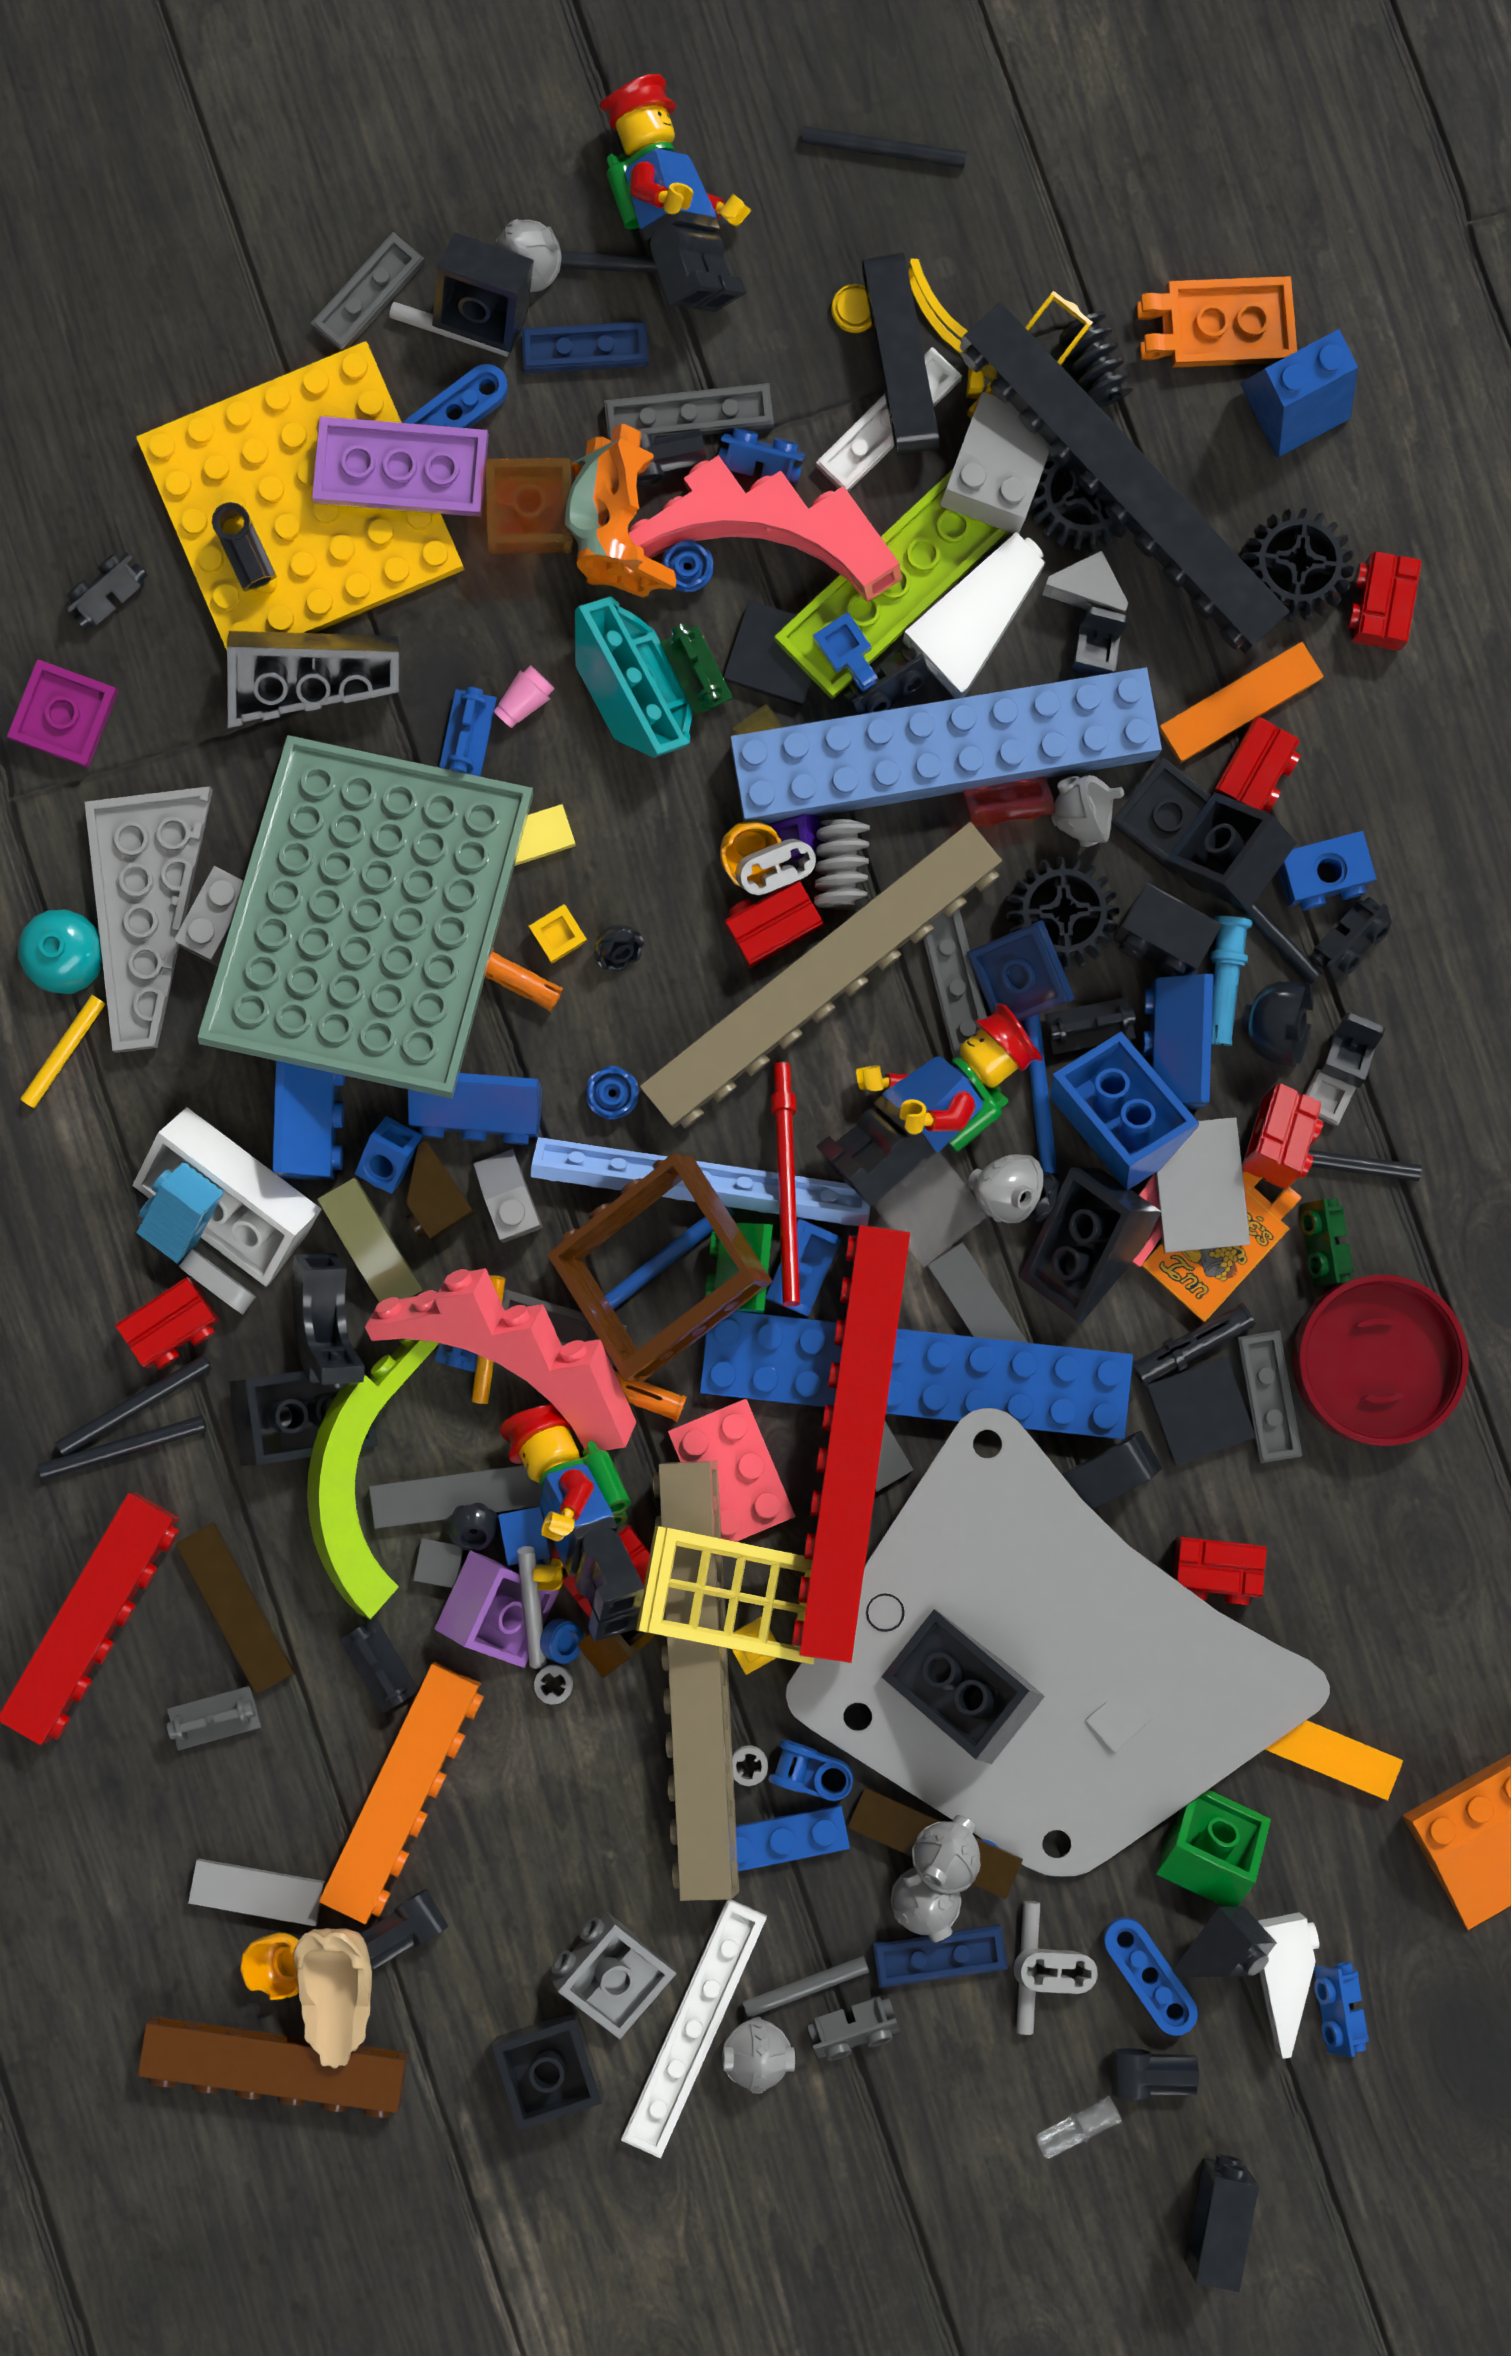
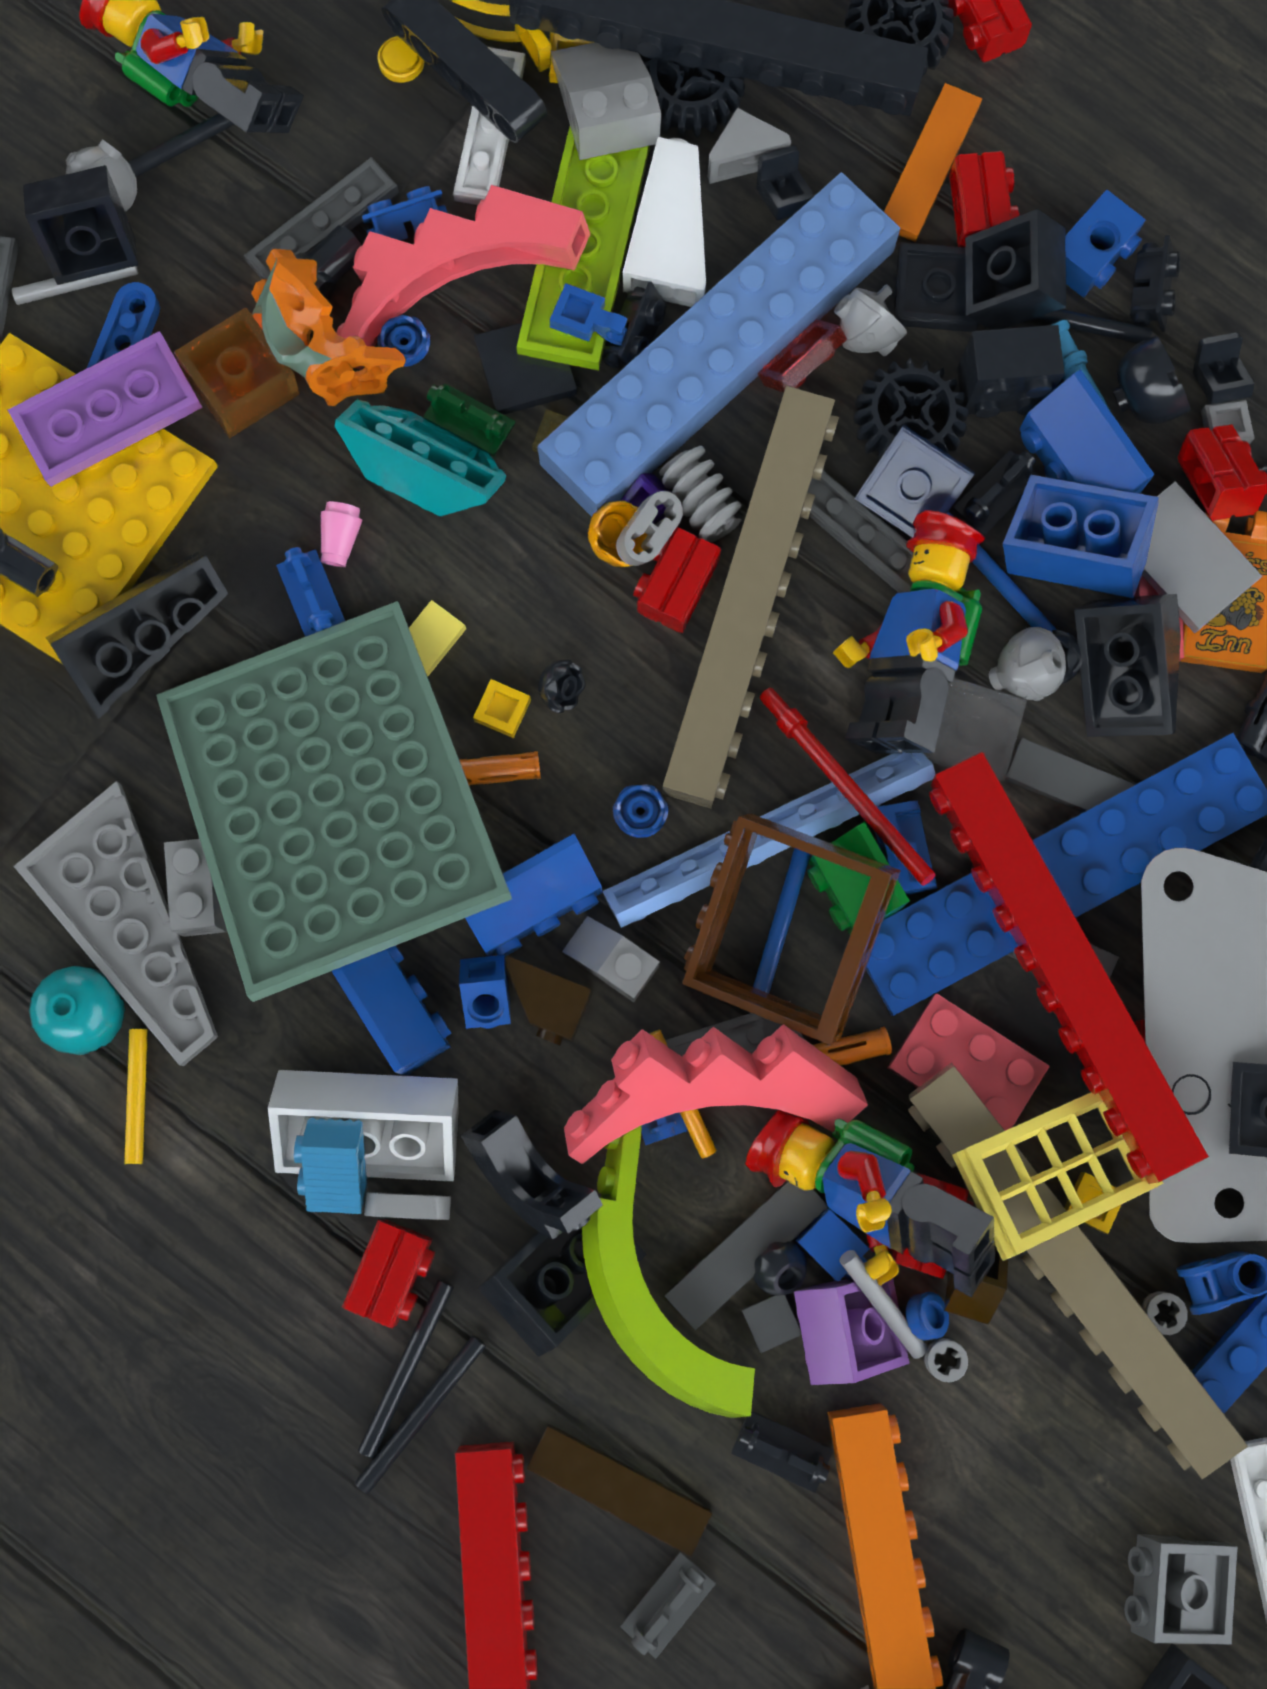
camera: 30 degrees left, 5 degrees down
olive slope [318,1178,423,1303] -> none
dark blue tile [522,321,649,374] -> none

